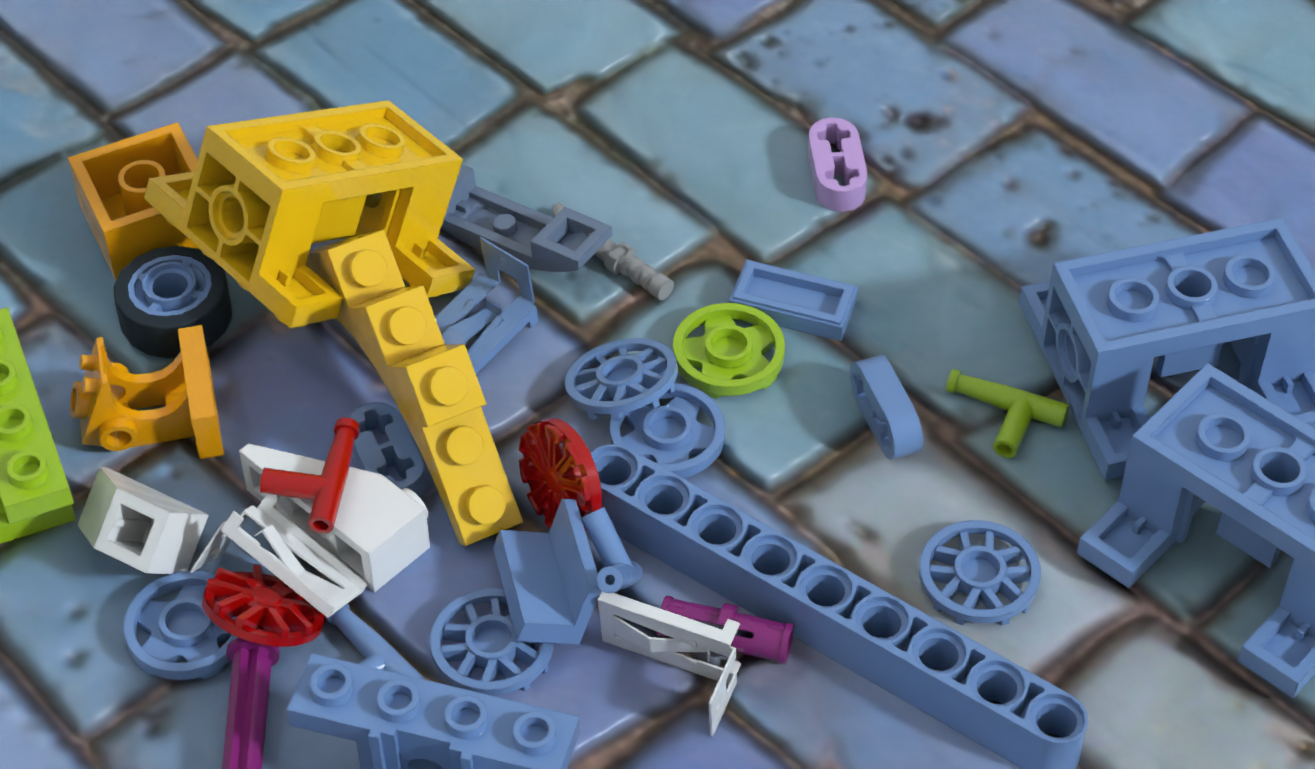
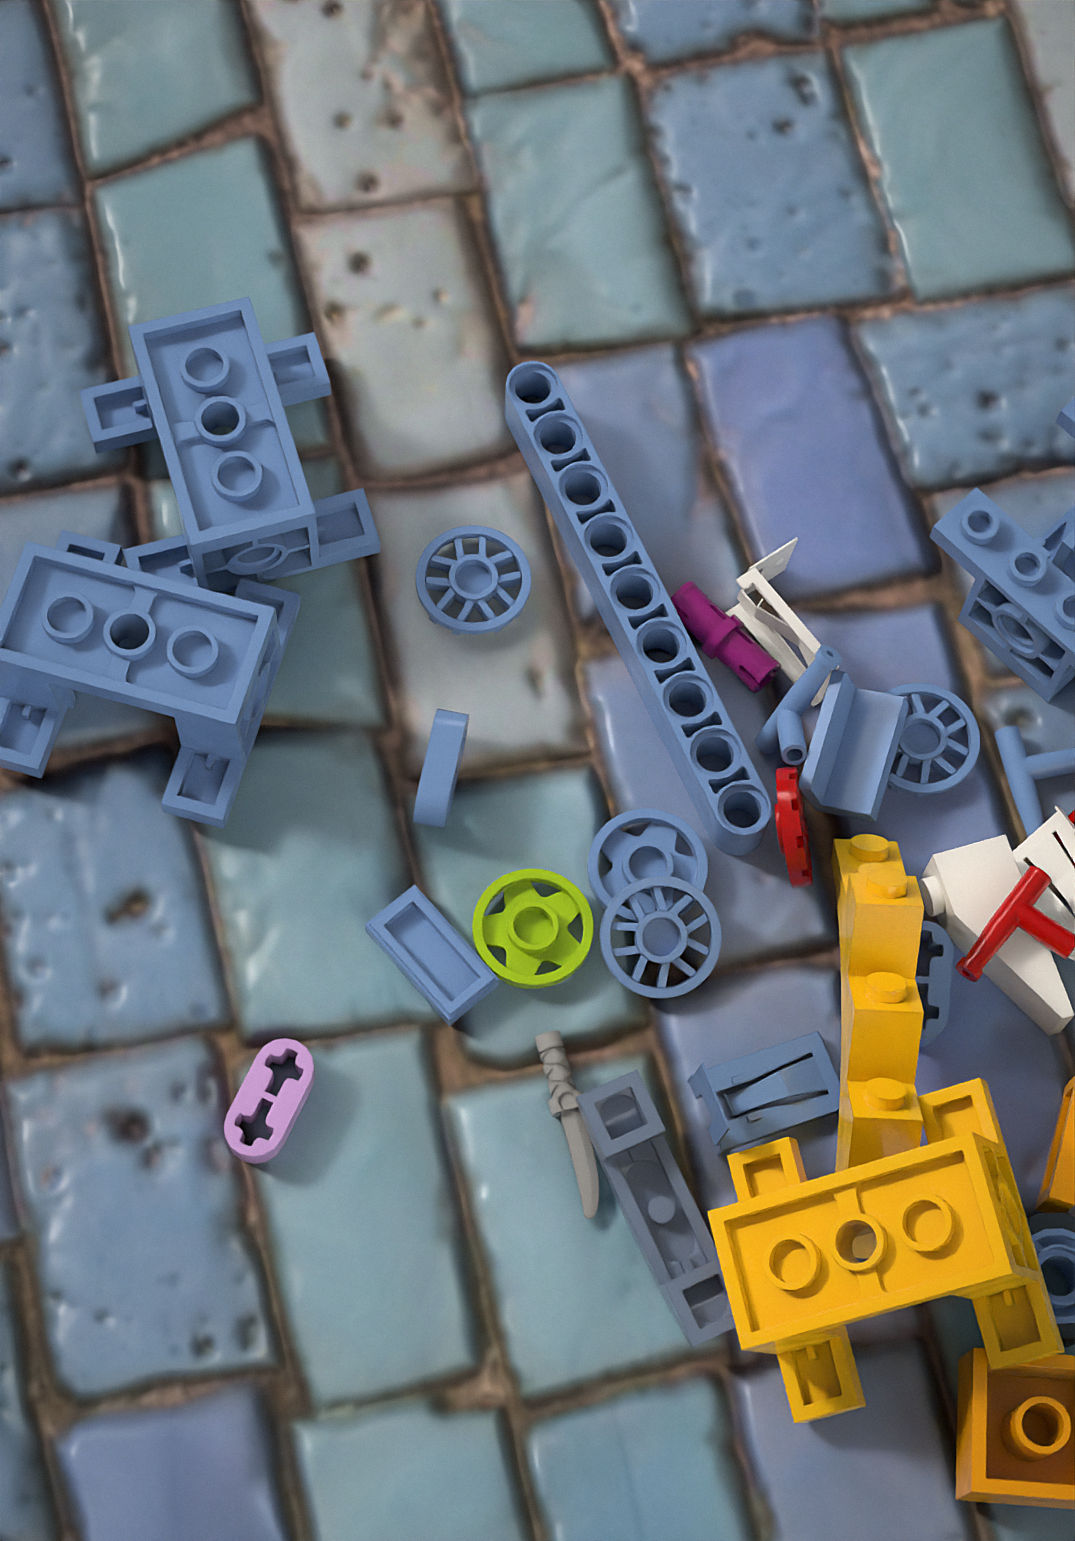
camera: 155 degrees left, 20 degrees up
lime piece [946,368,1070,458] -> none

